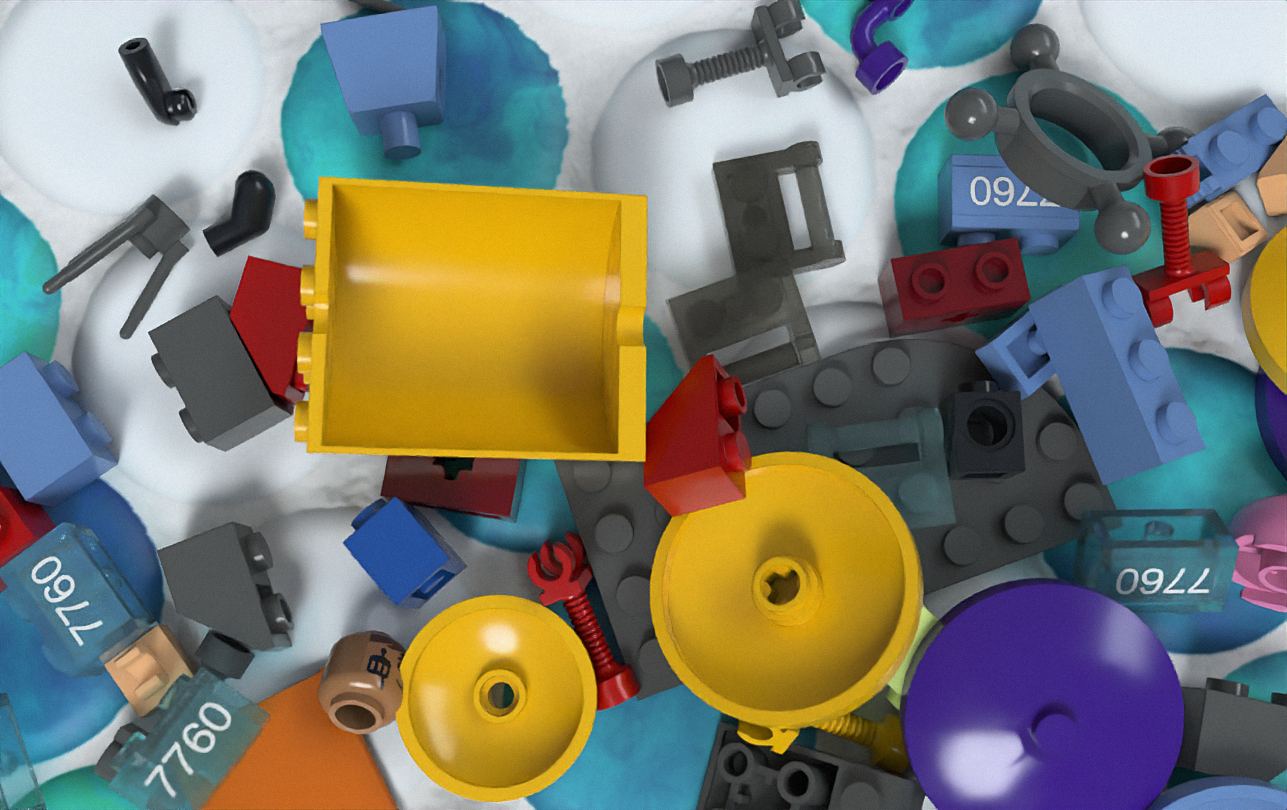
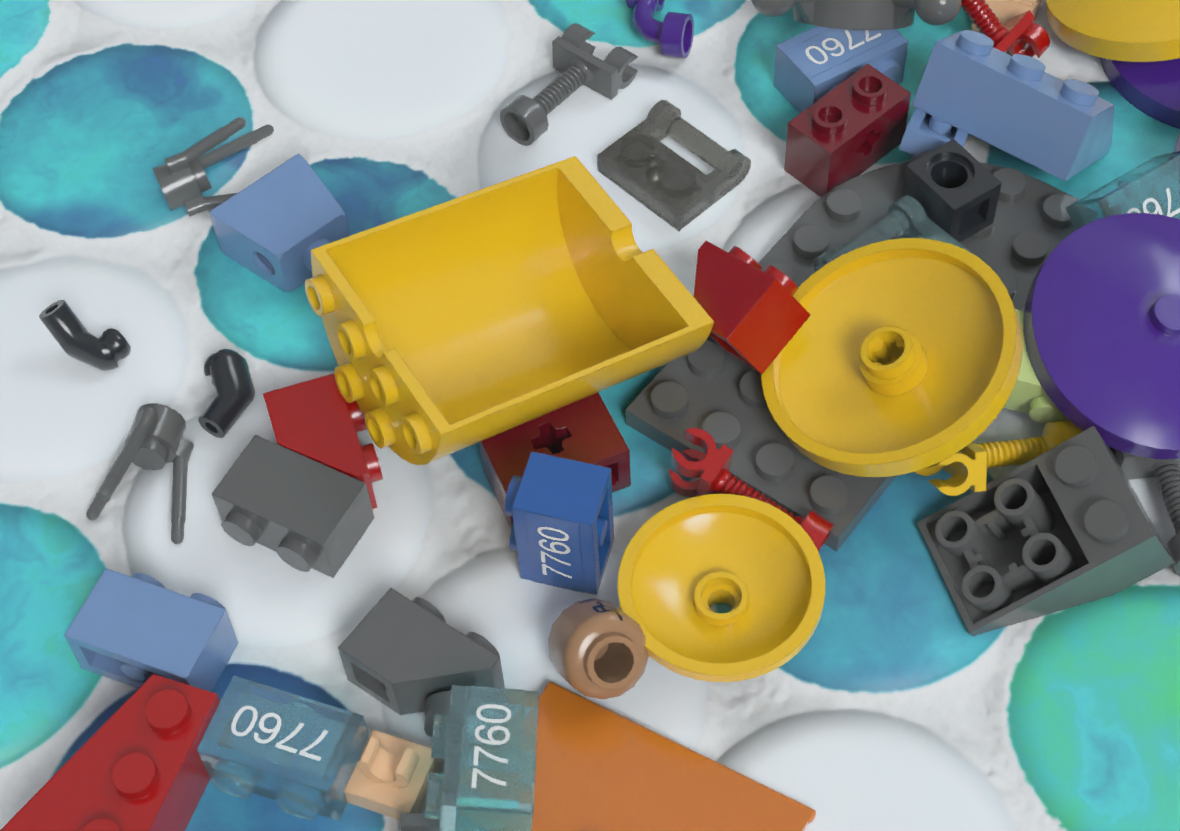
camera: 30 degrees left, 25 degrees down
clear smoke plate [665,257,821,385] -> none

